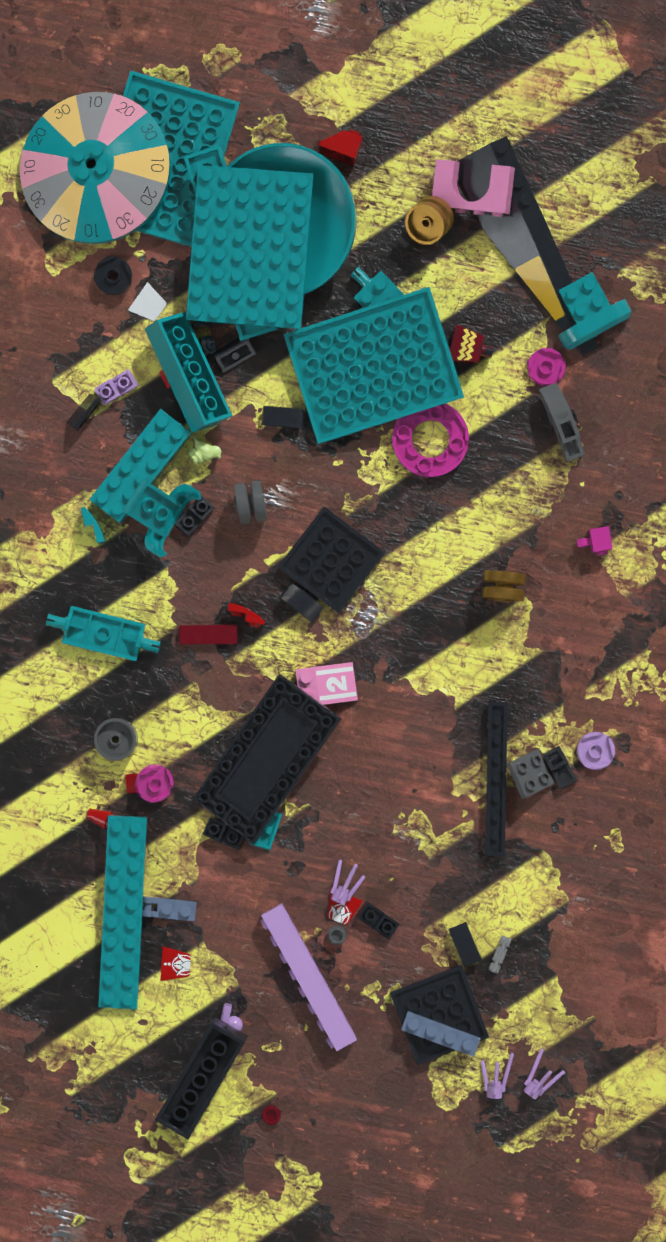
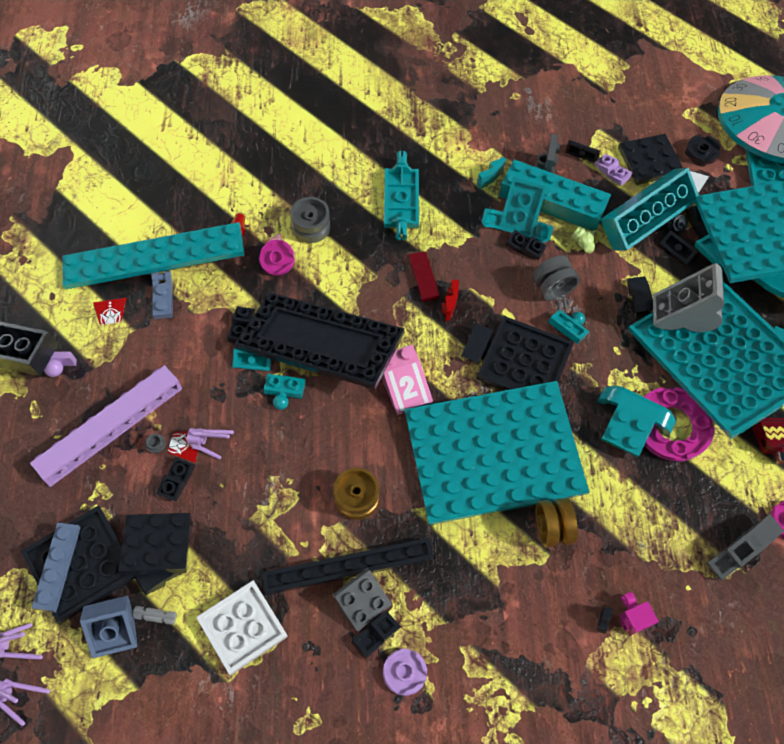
camera: 75 degrees right, 25 degrees down
none -> sand blue slope [80,596,137,659]
none -> black plate [119,513,191,575]
none -> white plate [196,580,288,676]
none -> teal plate [263,374,306,410]
none -> pearl gold wheel [334,468,379,520]
none -> teal plate [405,381,590,525]
none -> dark grey plate [535,134,560,173]
none -> teal plate [548,310,589,344]
none -> teal piece [597,385,676,458]
none -> black tile [597,606,613,634]
none -> black plate [618,134,683,185]
none -> light grey brick [653,263,724,332]

